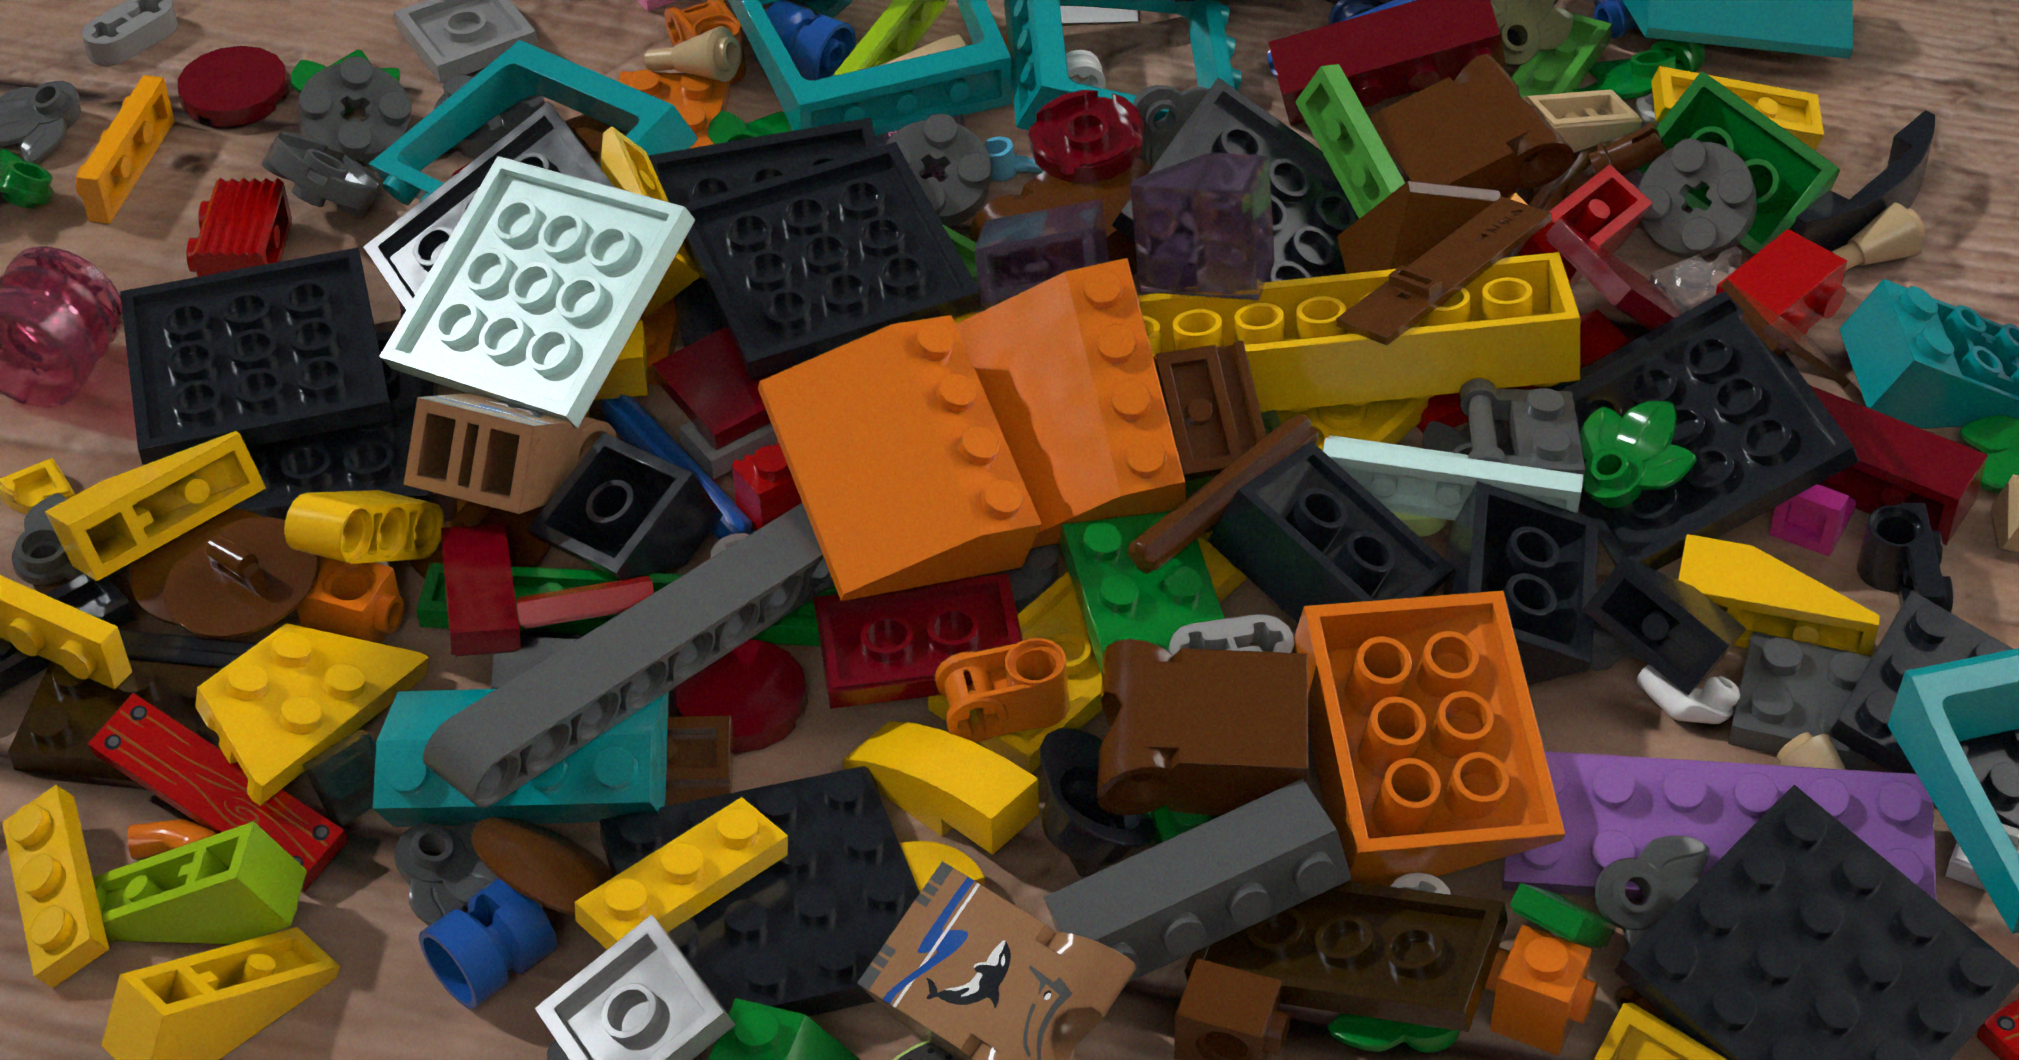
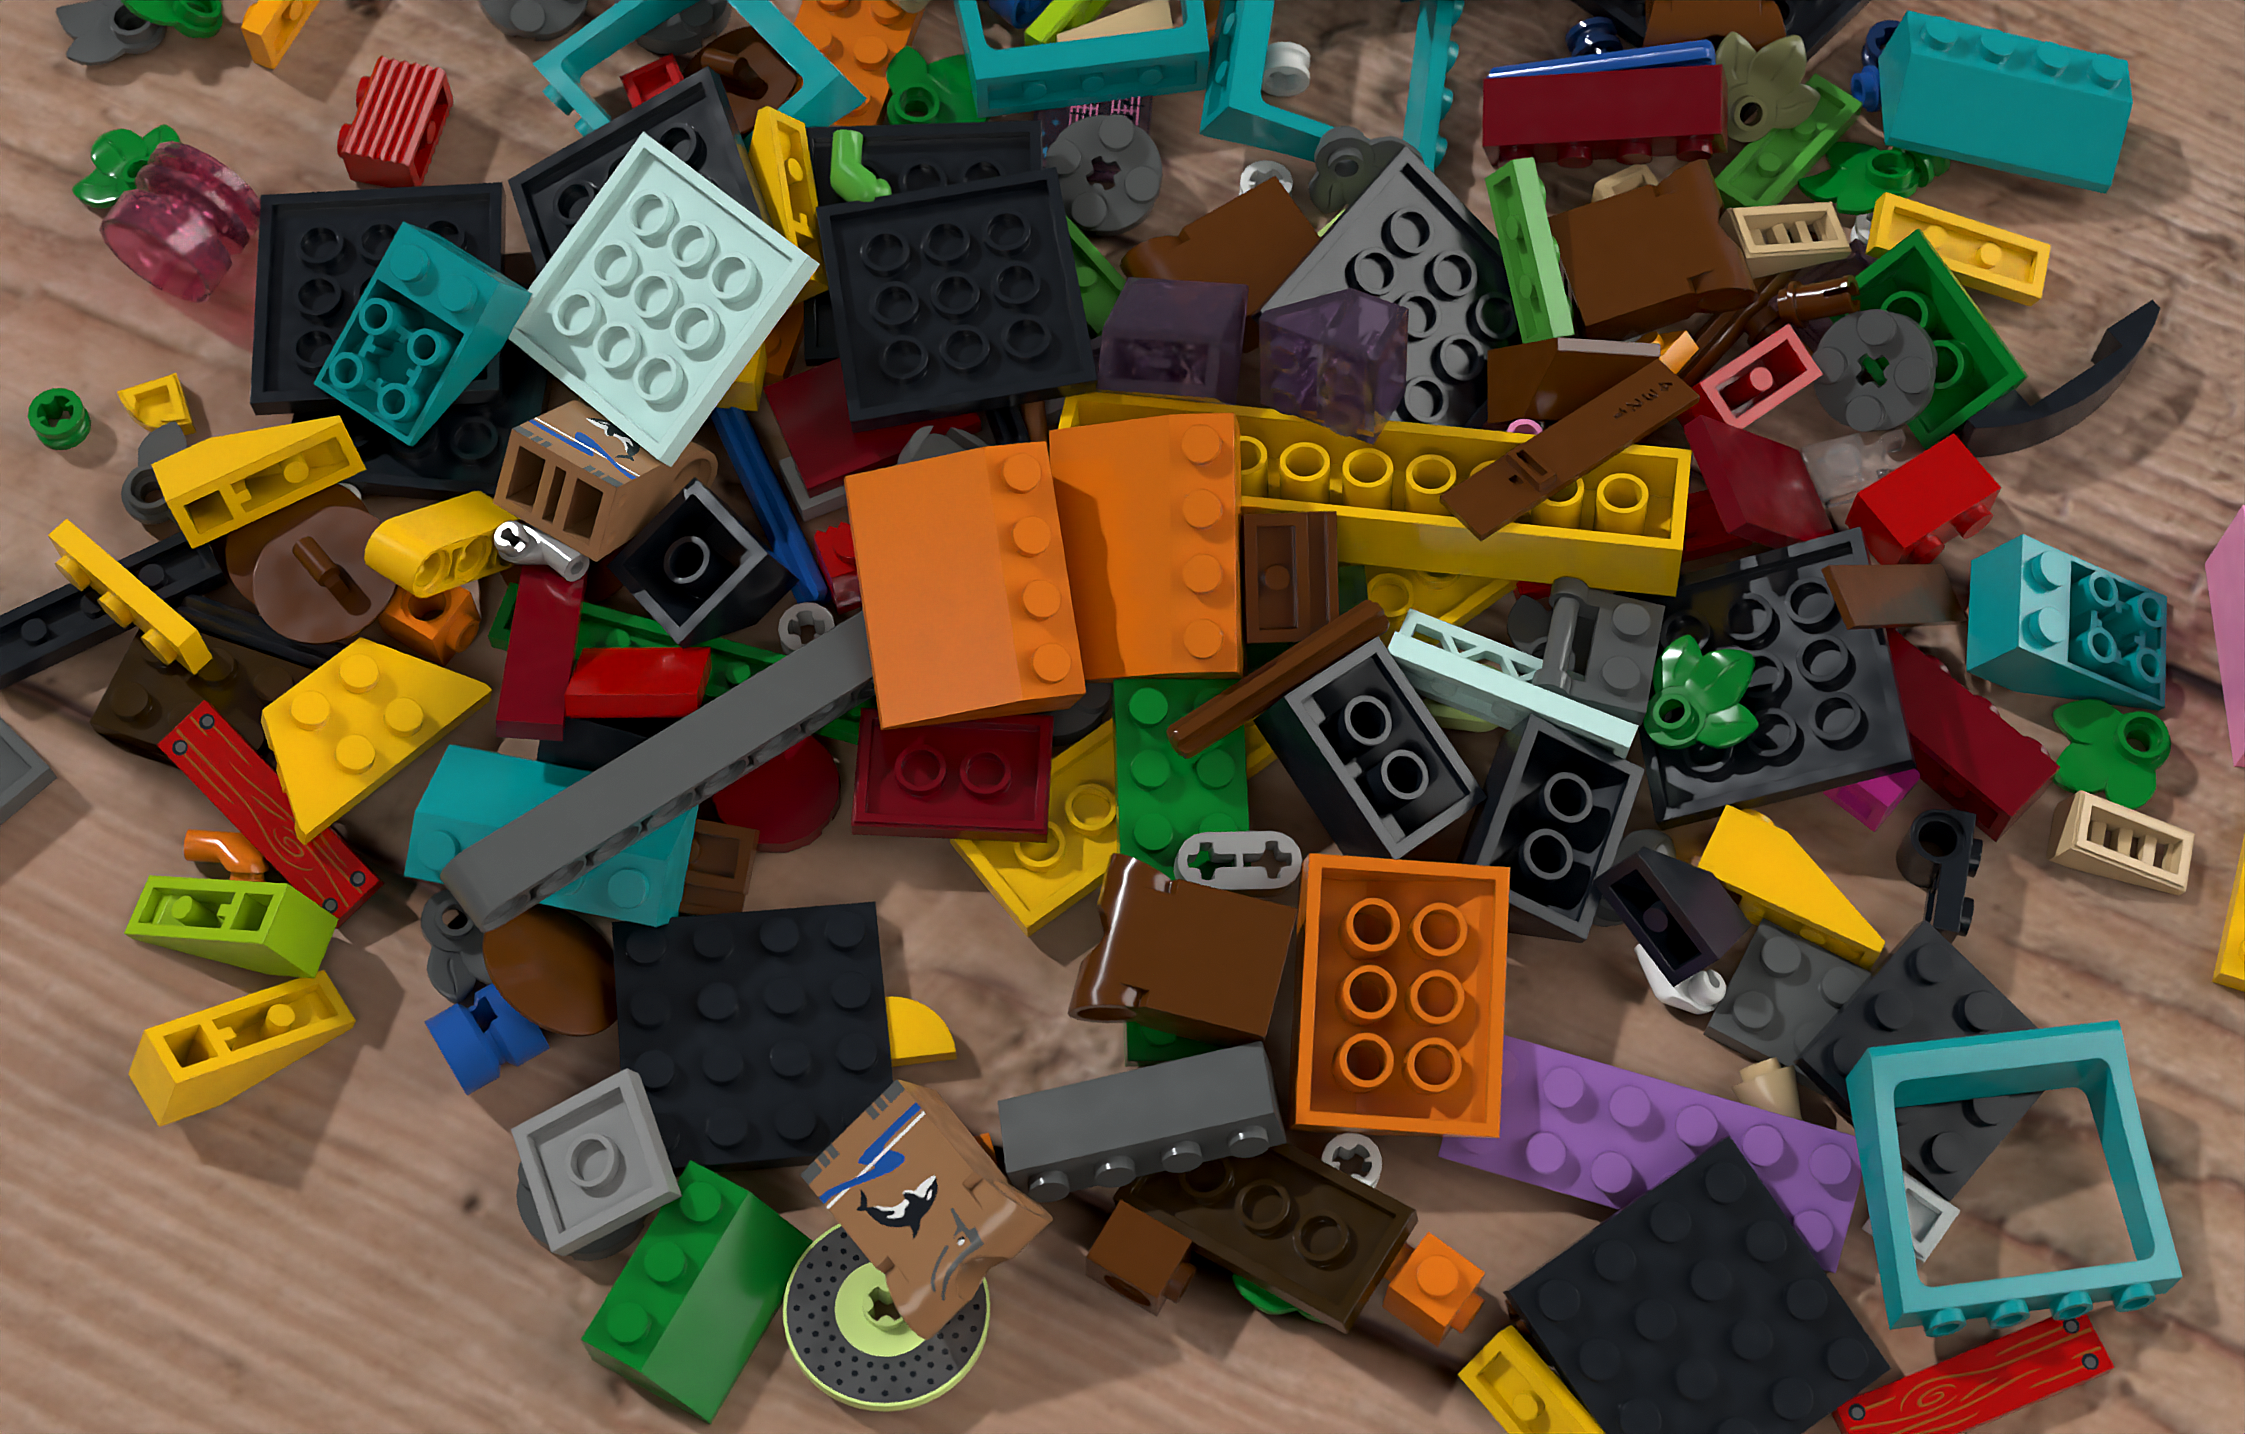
camera: 10 degrees right, 20 degrees up
yellow plate [2,784,109,988] -> none
dark grey plate [262,132,380,218] -> none
clear smoke tile [302,730,376,827] -> none
yellow plate [575,797,788,950] -> none
yellow slope [843,721,1039,855] -> none
orange piece [935,638,1070,742] -> none
medium azure hand [986,136,1043,182] -> none
dark red tile [1028,90,1145,183] -> none
black piece [1039,728,1156,877] -> none
green tile [1509,883,1617,949] -> none
dark grey plate [1595,835,1710,951] -> none
tan cone [1832,202,1925,271] -> none
none -> teal slope [313,222,532,447]
none -> light grey arm [493,521,590,582]
none -> bright green arm [830,130,891,202]

